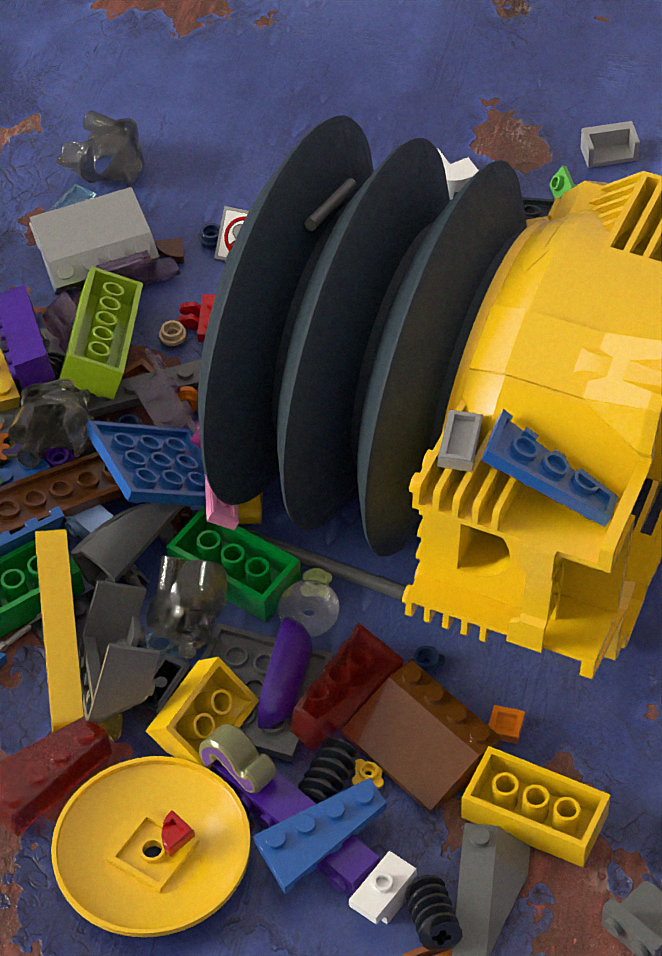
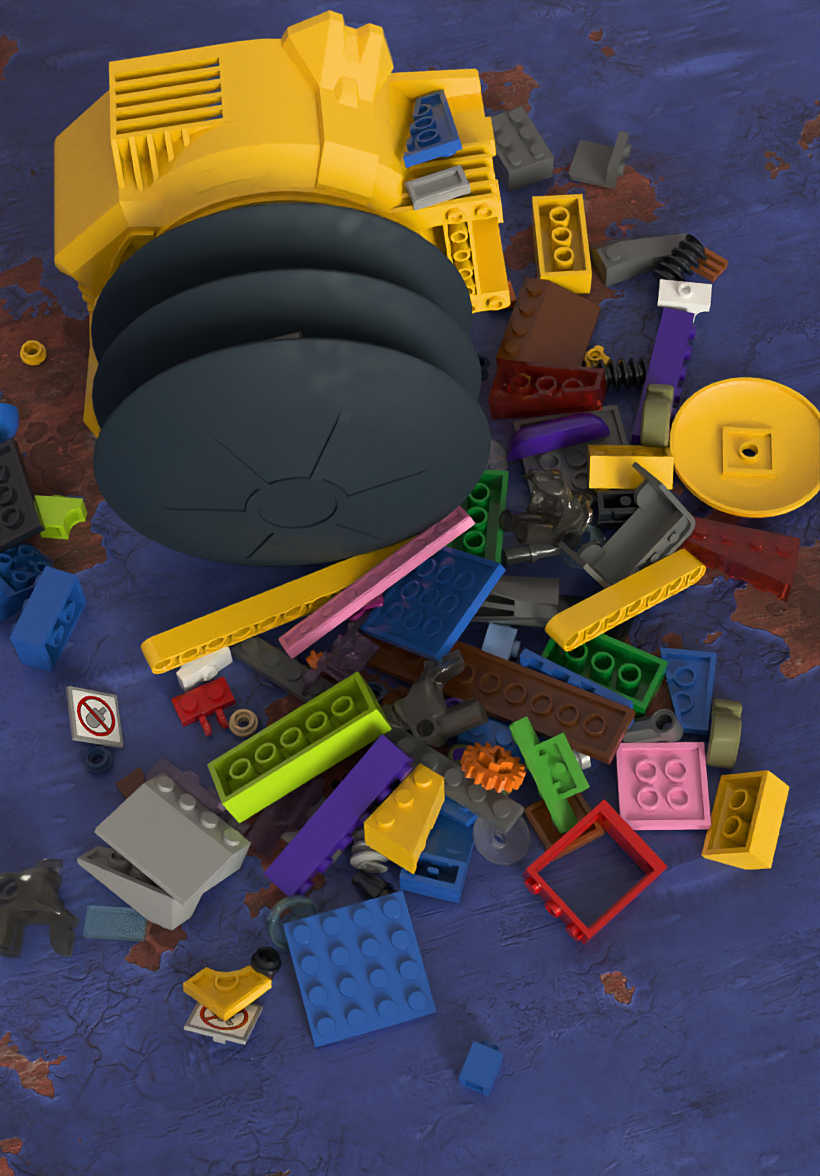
camera: 120 degrees left, 10 degrees up
red tile [161,810,195,857] -> none
blue wing [253,778,387,894] -> none

